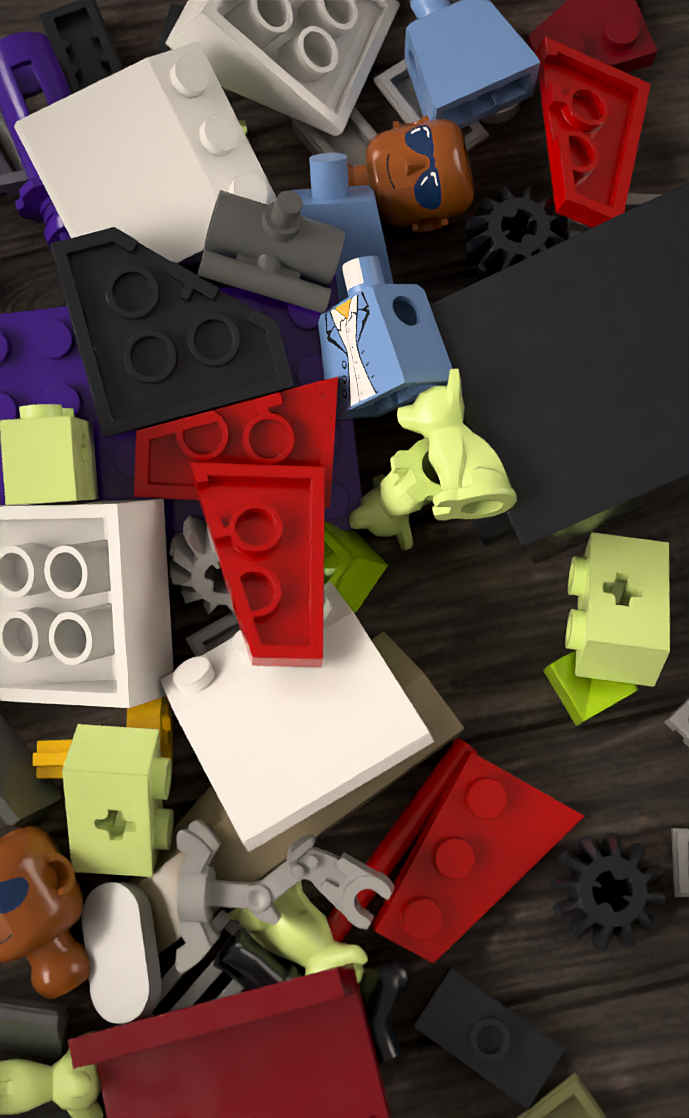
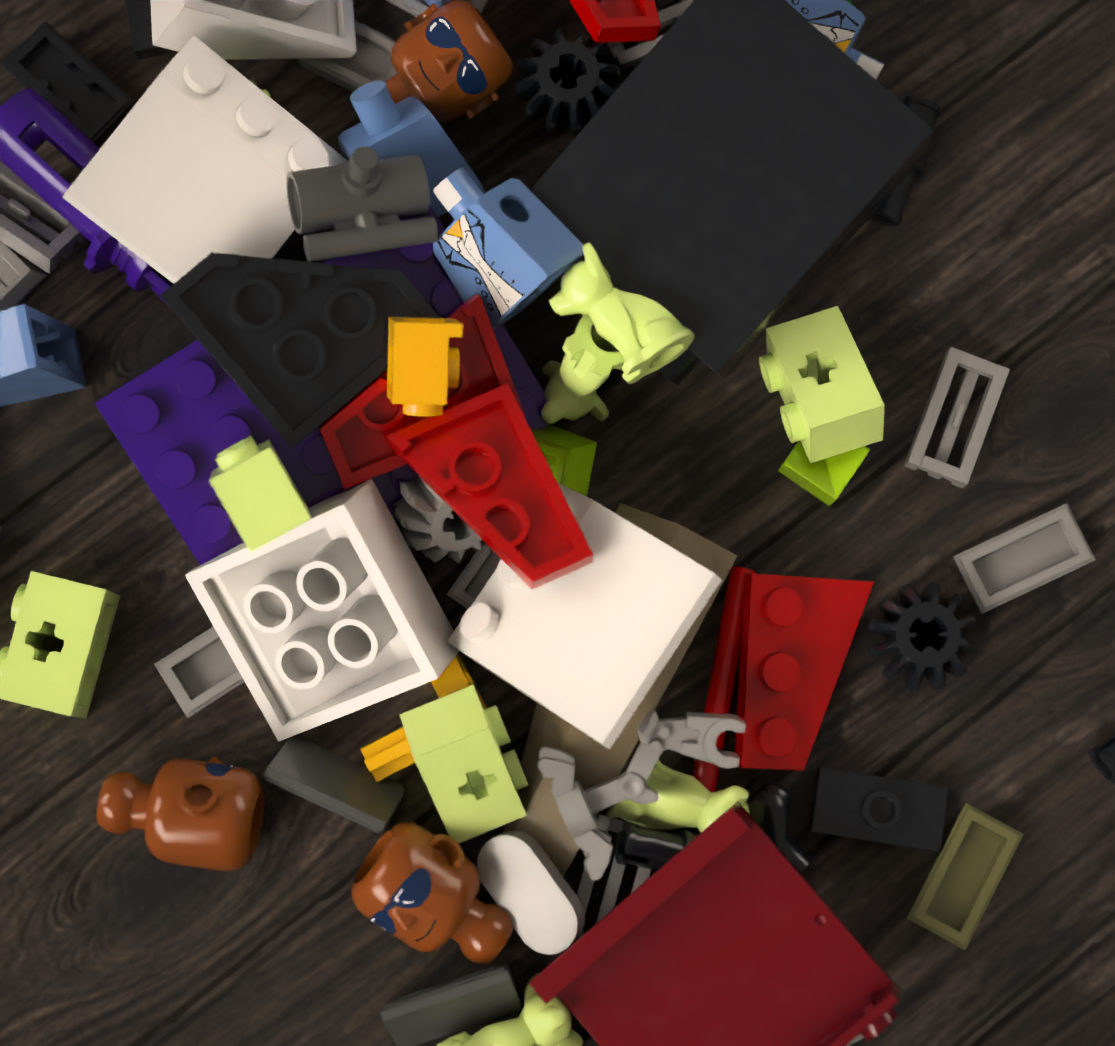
camera: 30 degrees left, 5 degrees up
none -> yellow brick [387,317,463,416]

